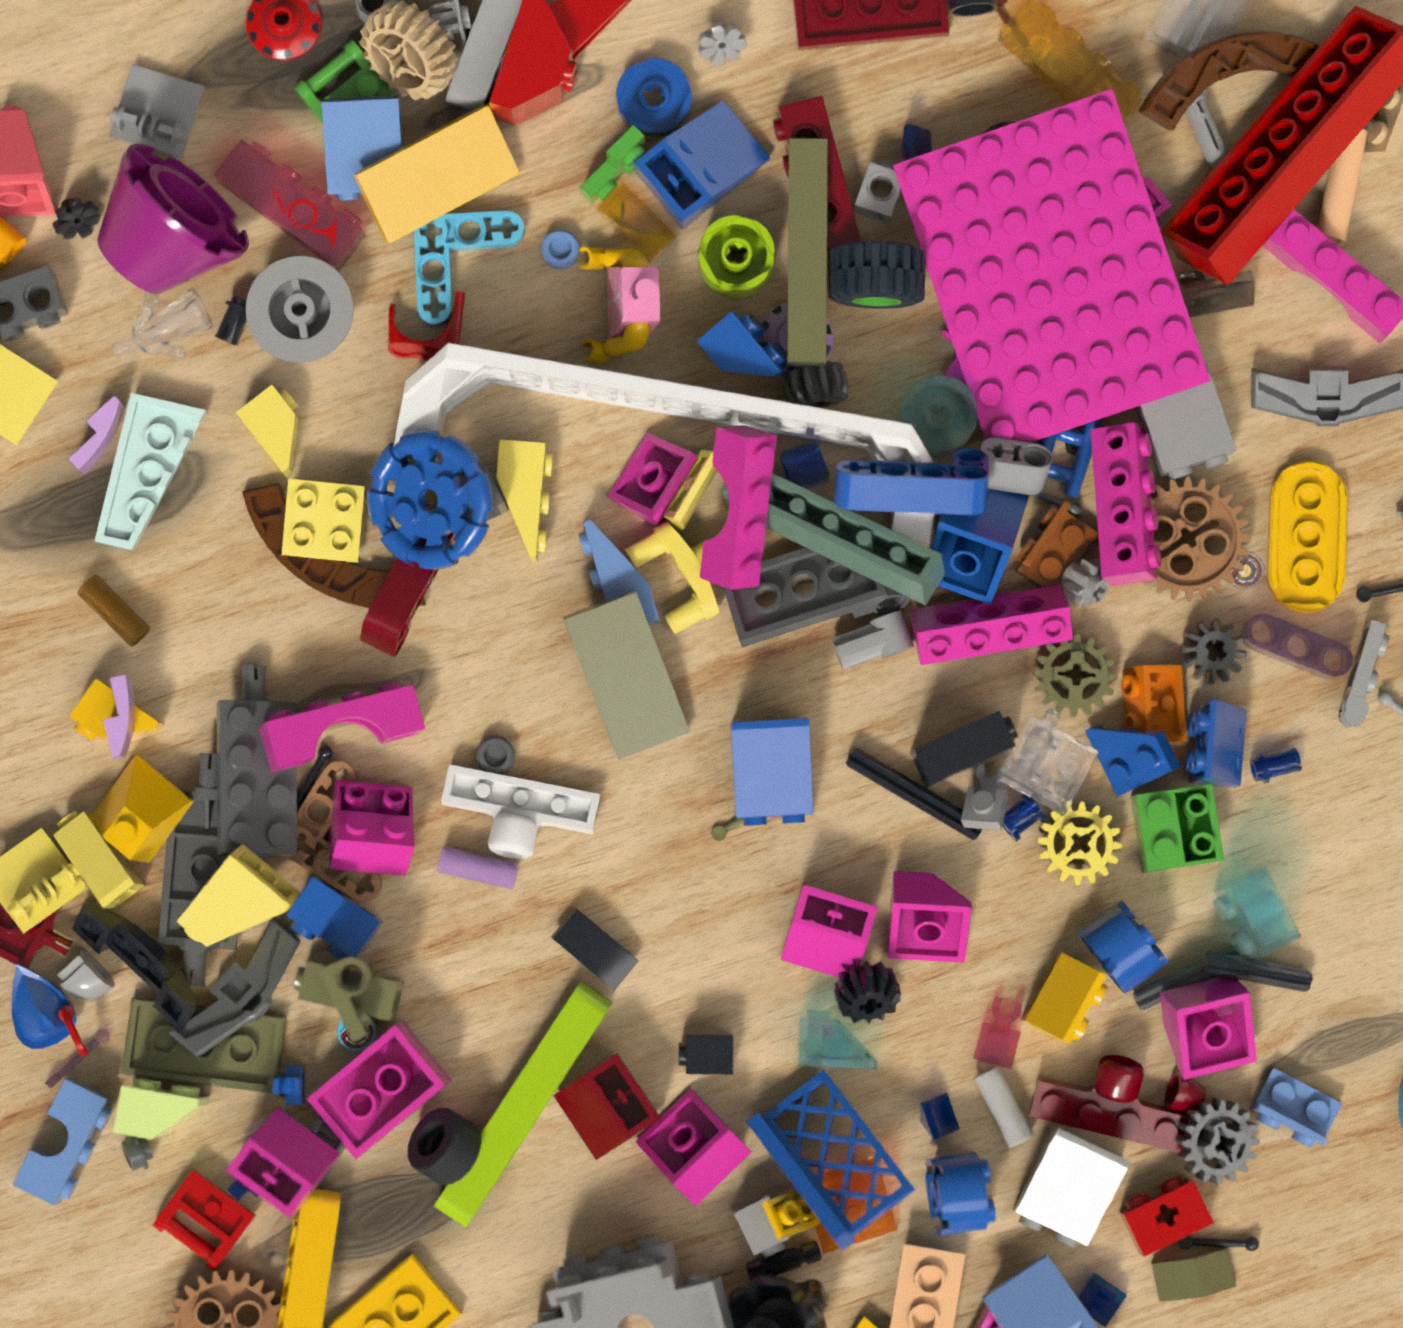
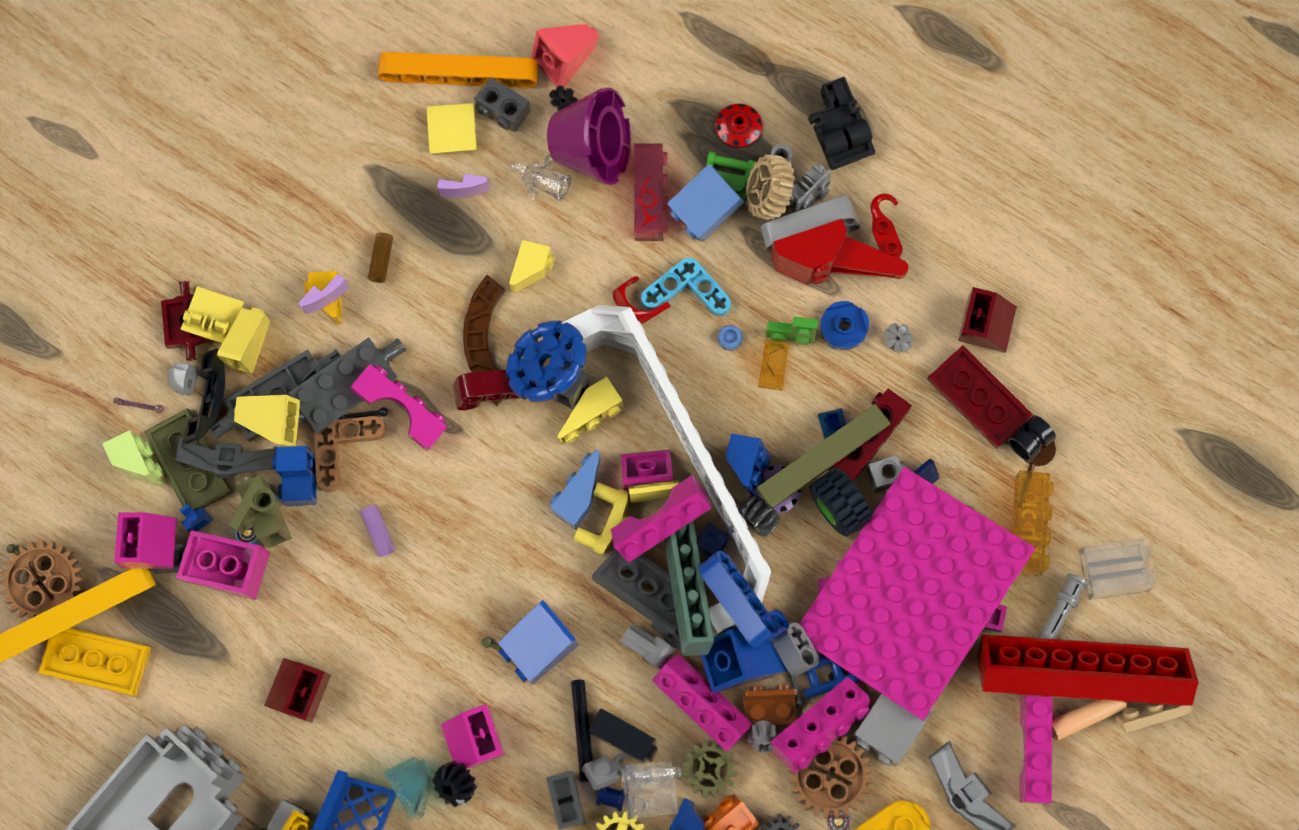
camera: 60 degrees right, 10 degrees down
blue piece [12,963,88,1057] -> none
medium blue arch [12,1078,113,1205] -> none
yellow slope [91,755,194,863] -> none
light aqua wing [95,393,207,551] -> none
light grey hinge [109,64,205,158] -> none
dark grey plate [121,1136,153,1171] -> none
red plate [152,1169,257,1271] -> none
black pin [214,295,247,346] -> none
light grey piece [246,256,354,363] -> none
light yellow hinge [282,478,366,563] -> none
dark pink slope [329,780,414,876] -> none
yellow tile [353,104,520,244] -> none
black tyre [407,1108,481,1185] -> none
lime beam [434,982,613,1228] -> none
white plate [441,764,600,859] -> none
dark grey tile [476,736,515,775] -> none
black slope [551,907,639,990] -> none
tile [563,589,690,759] -> none
torso [579,247,660,364] -> none
blue slope [634,101,771,230] -> none
dark pink slope [635,1088,751,1206] -> none
black brick [678,1035,733,1075] -> none
lime brick [698,215,775,299] -> none
dark pink slope [888,871,971,963] -> none
clear light blue brick [898,376,978,459] -> none
reddish brown tile [1138,31,1320,130] -> none
clear smoke hinge [1179,270,1255,317] -> none
none -> dark grey brick [546,771,586,830]
none -> clear blue tile [817,408,846,439]

